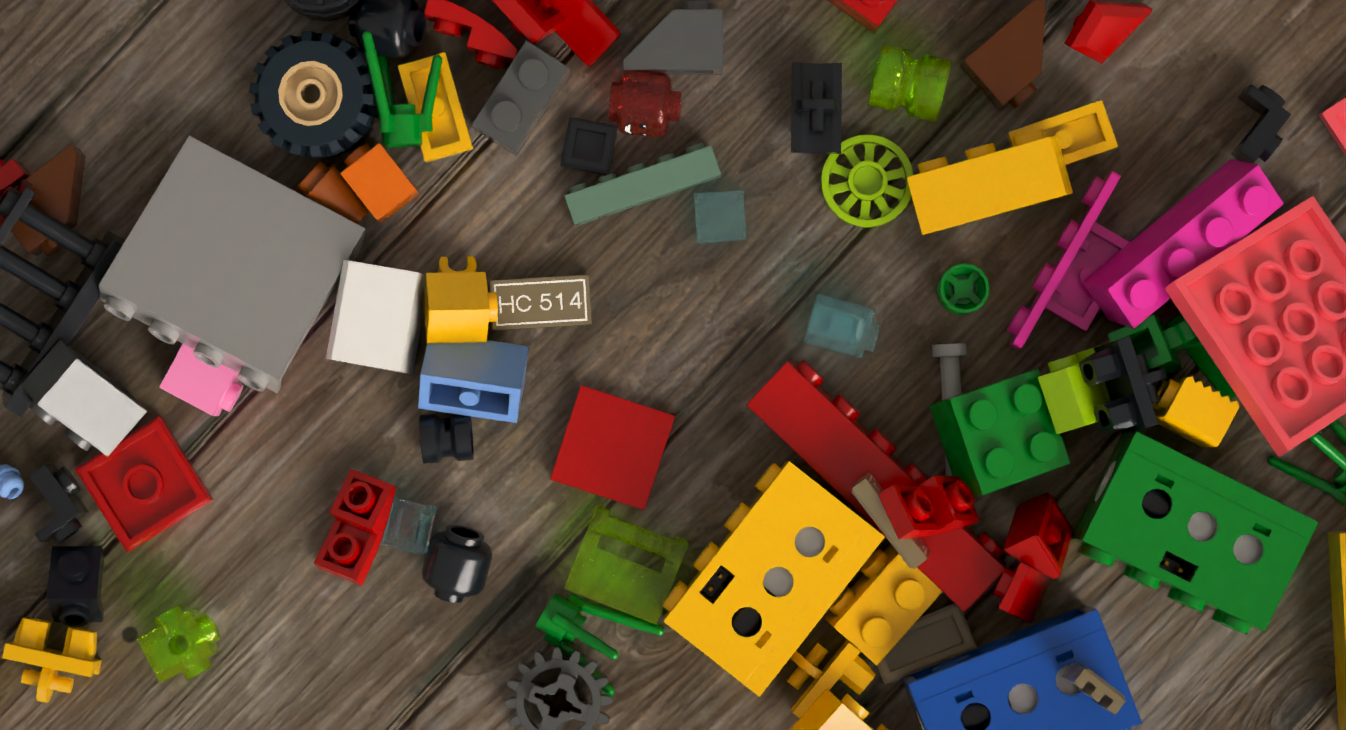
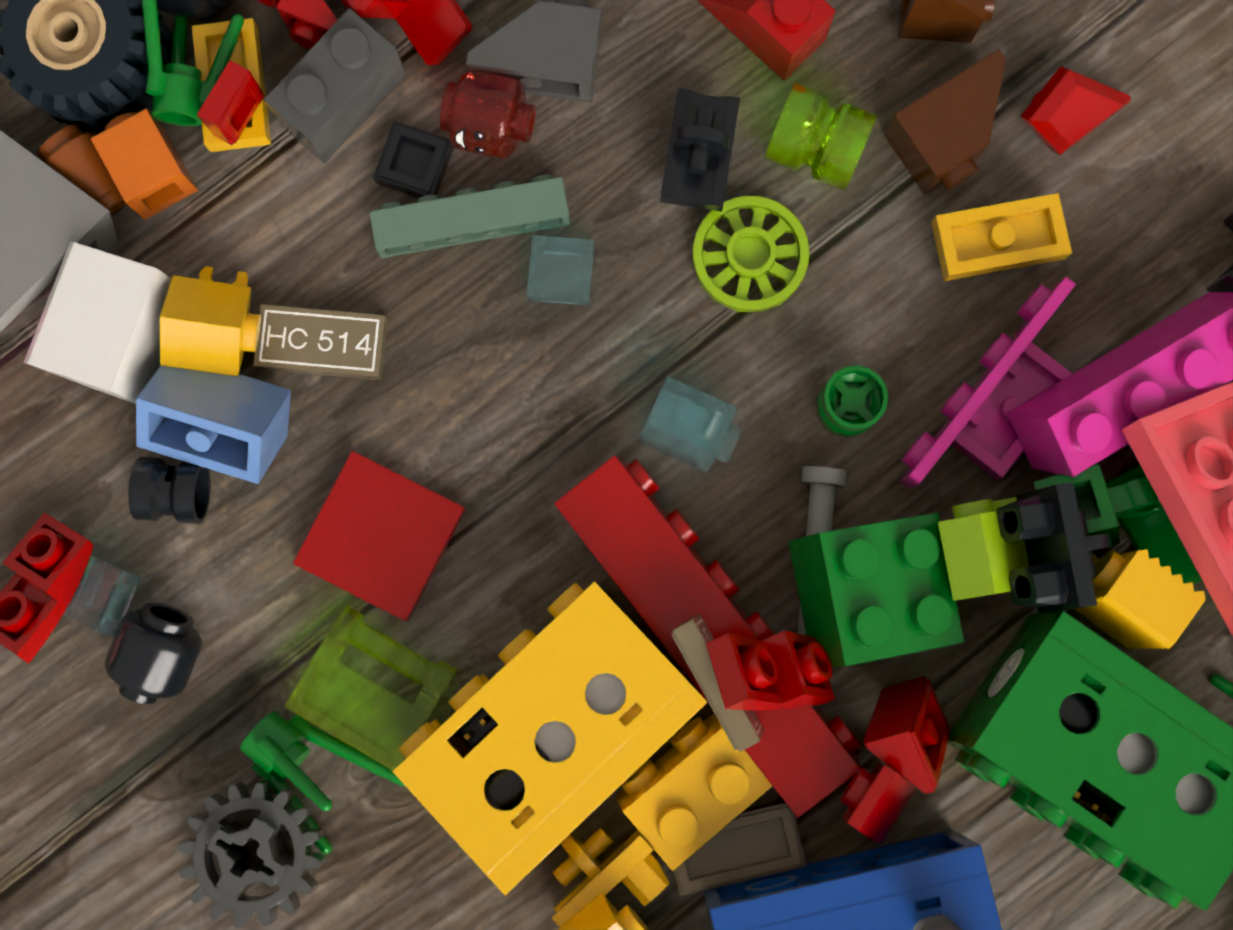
camera: 15 degrees right, 5 degrees down
yellow brick [906,129,1073,235] -> none
none -> red tile [197,60,264,145]

